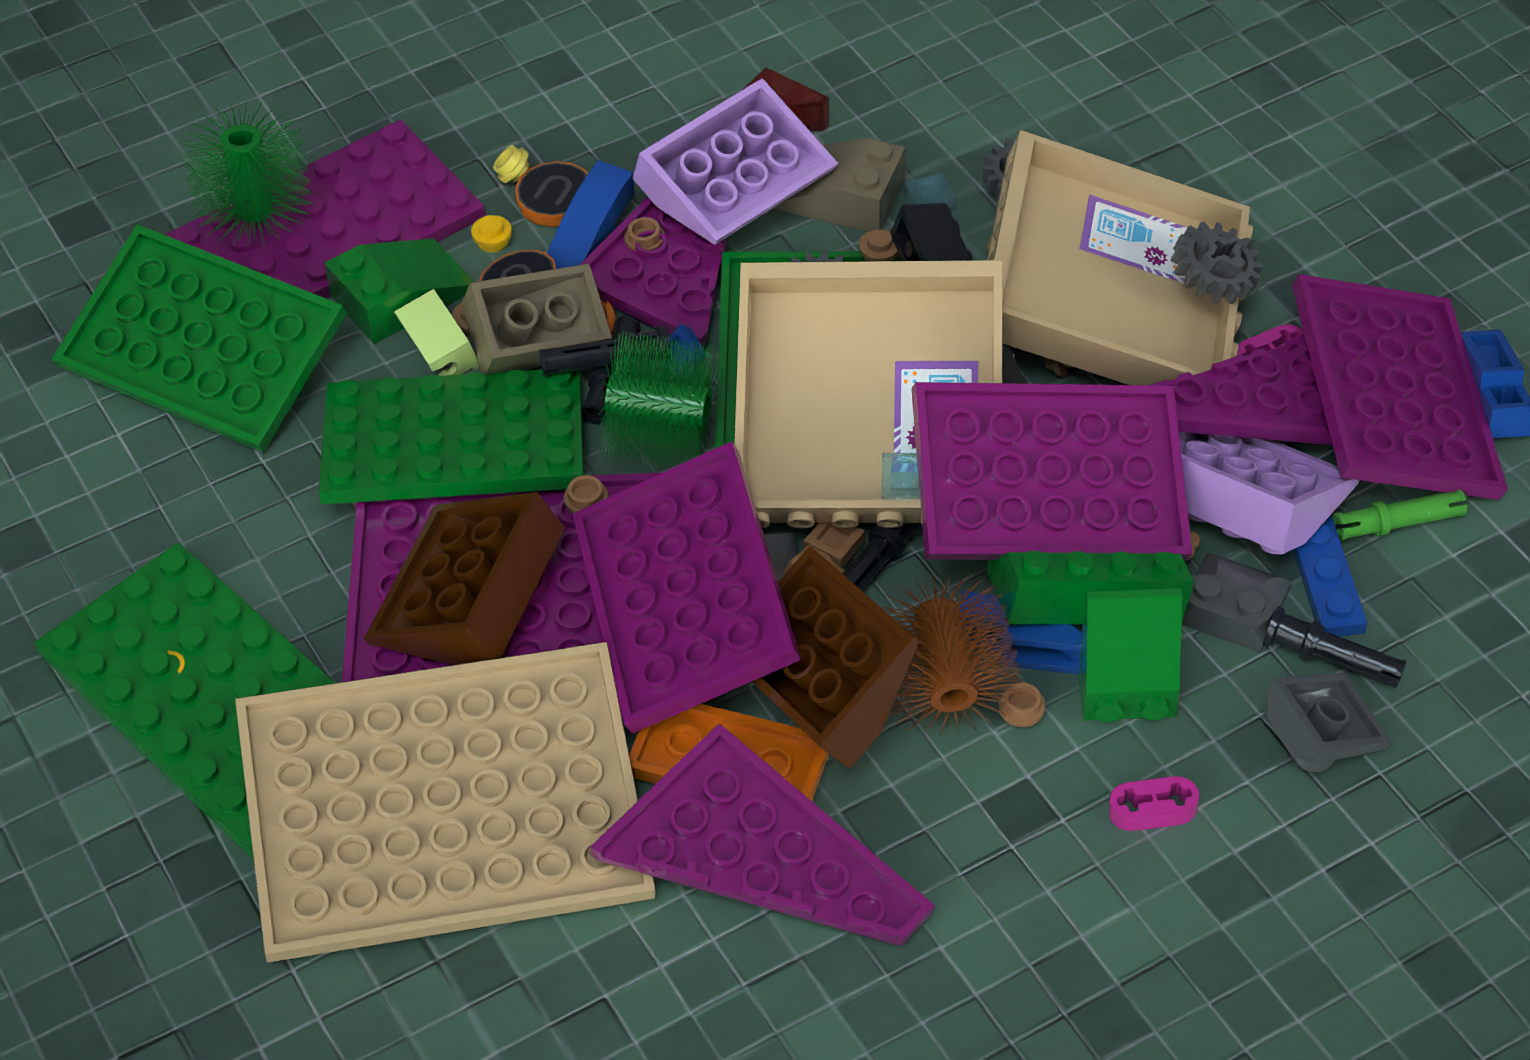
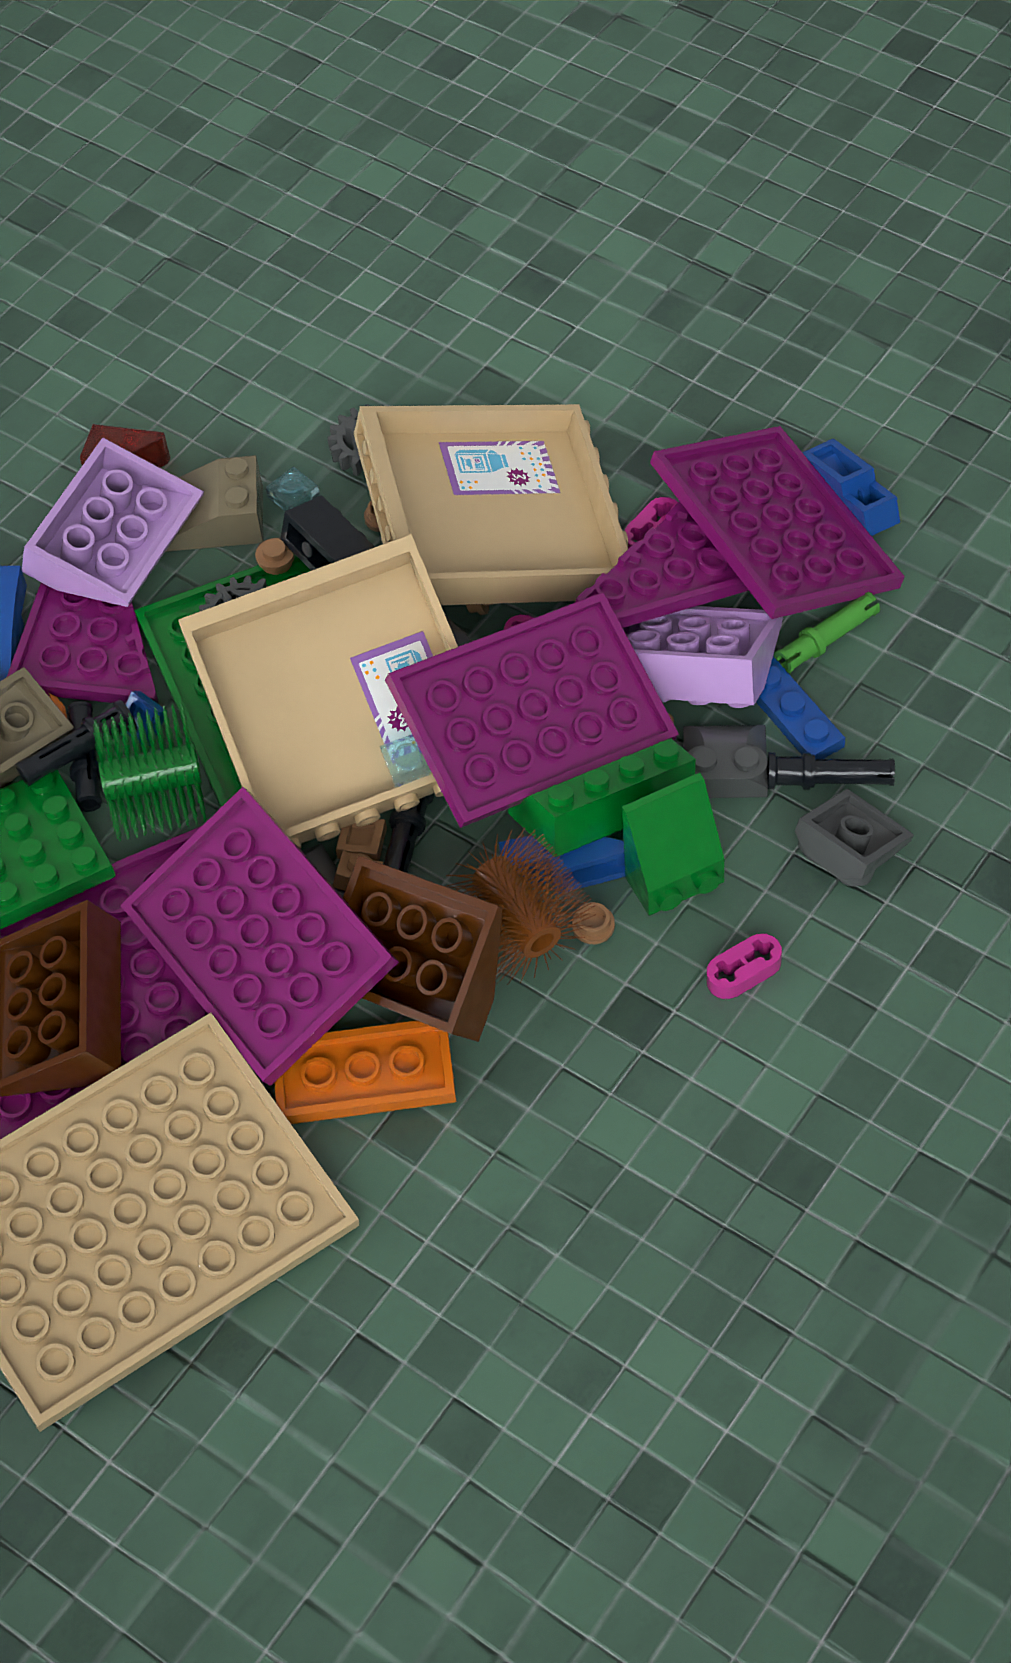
camera: 20 degrees left, 5 degrees up
medium nougat plate [564,475,608,514] -> none
magenta wing [590,723,935,946] -> none
medium nougat plate [624,217,665,251] -> none
dark grey gear [1171,222,1263,304] -> none

